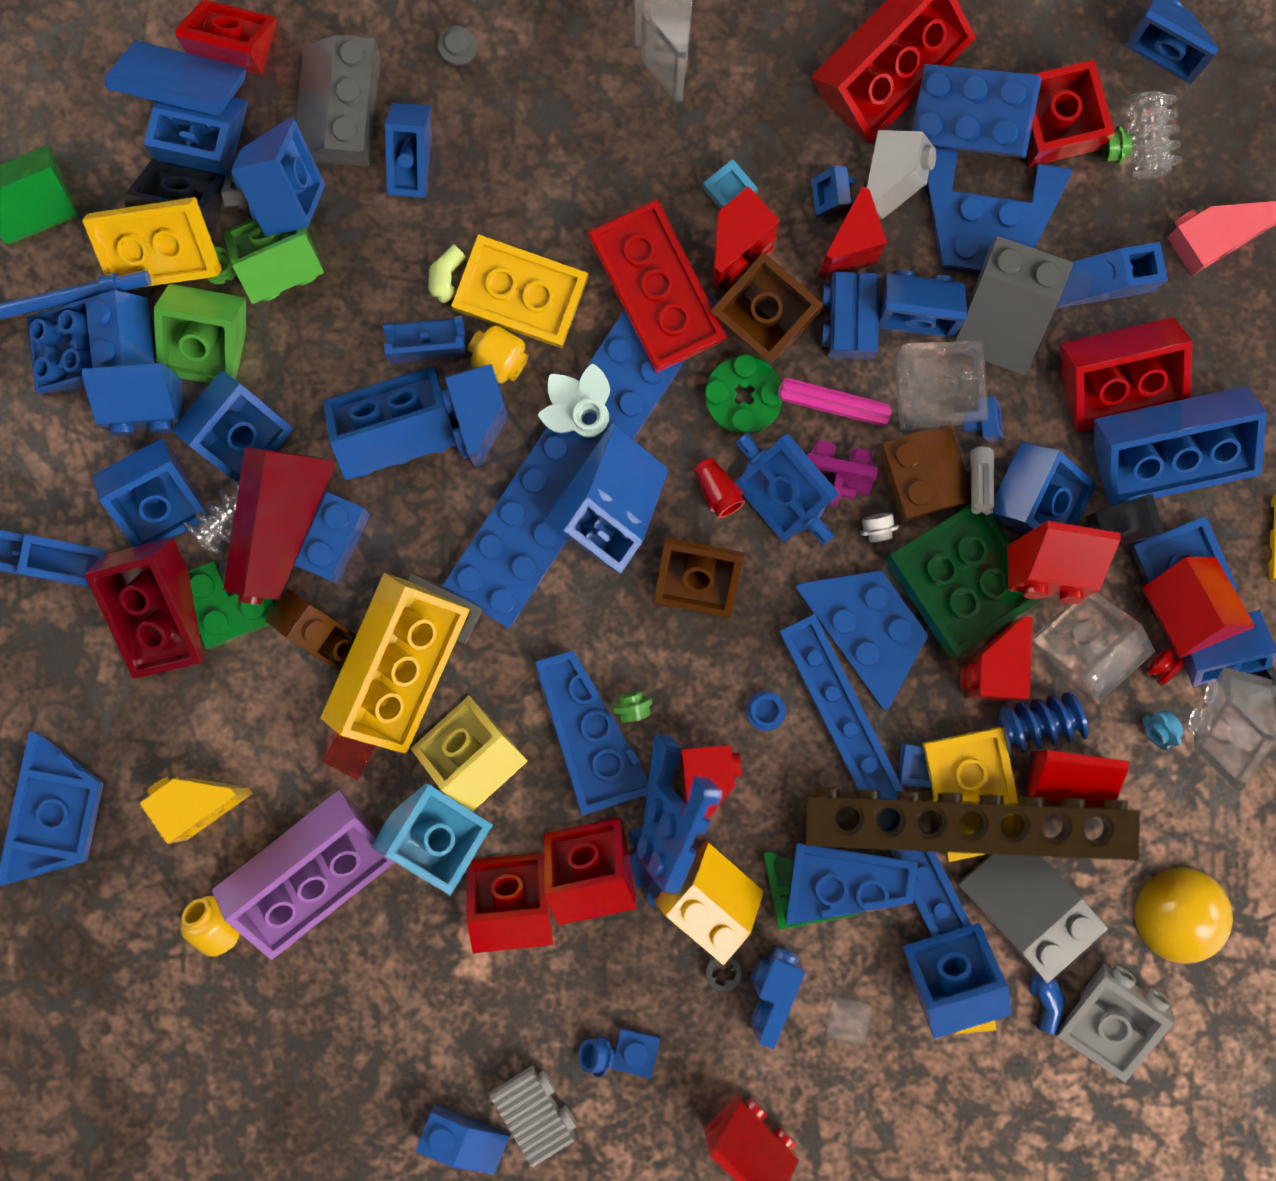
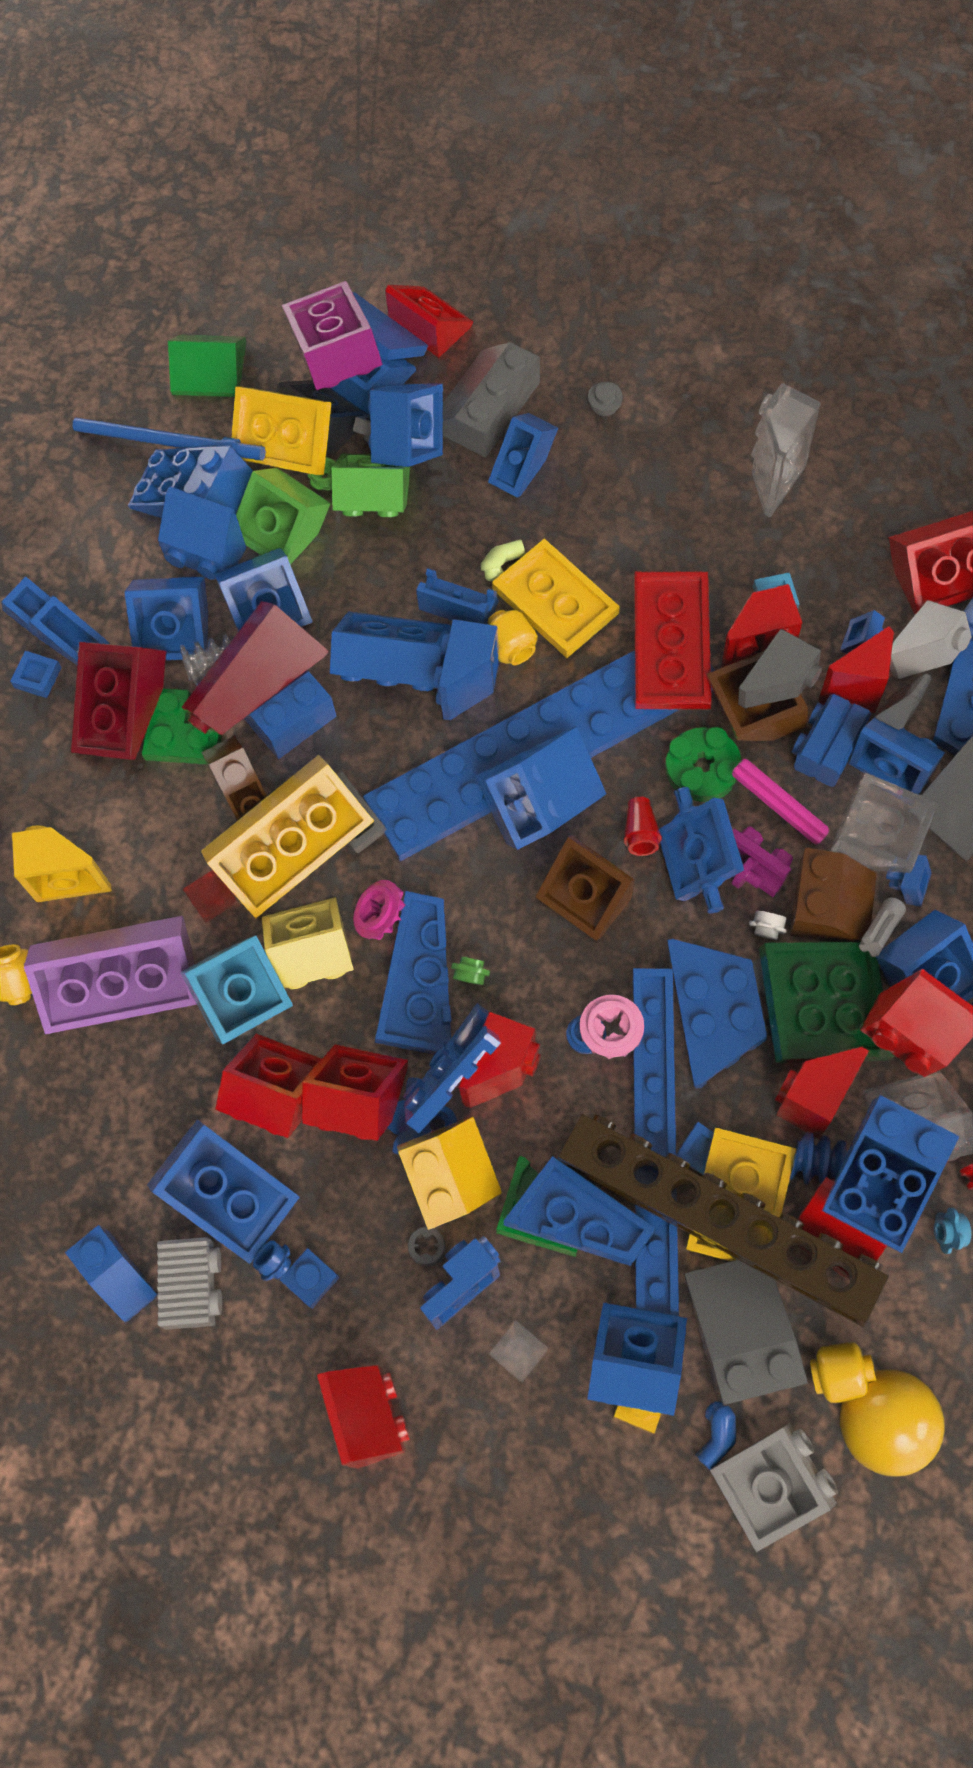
camera: 35 degrees right, 15 degrees down
light aqua plate [538,364,610,438] -> none
none -> blue plate [10,651,62,698]
none -> blue slope [147,1119,300,1264]
none -> magenta slope [282,281,383,390]
none -> dark pink gear [353,880,405,940]
none -> bright pink gear [580,995,644,1059]
none -> dark grey slope [738,629,822,708]
none -> yellow head [810,1342,876,1403]
none -> blue slope [822,1095,960,1253]
none -> dark grey slope [875,674,932,730]

